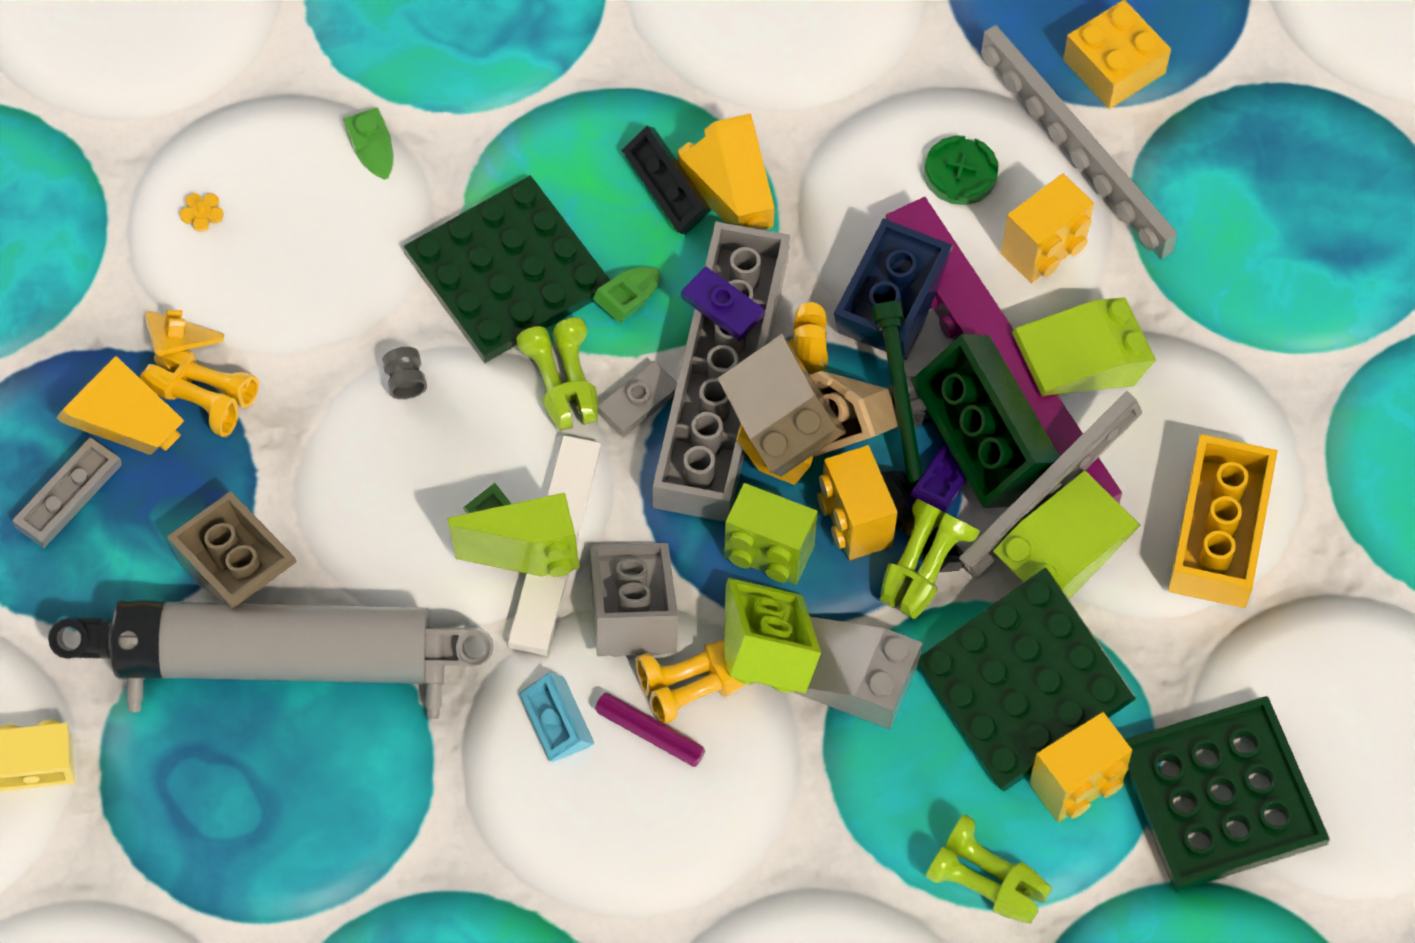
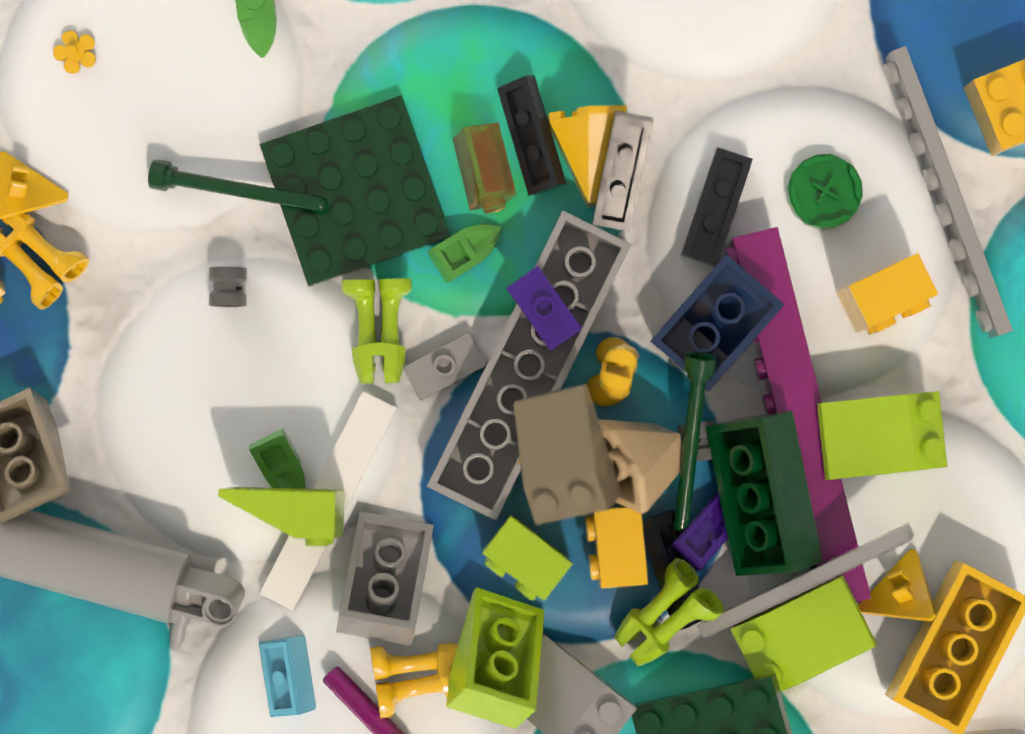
camera: 15 degrees right, 25 degrees up
none -> dark green piece [148,159,328,212]
none -> clear orange brick [453,122,516,213]
none -> plate [592,111,654,231]
none -> black plate [681,147,753,267]
none -> yellow piece [858,549,936,621]

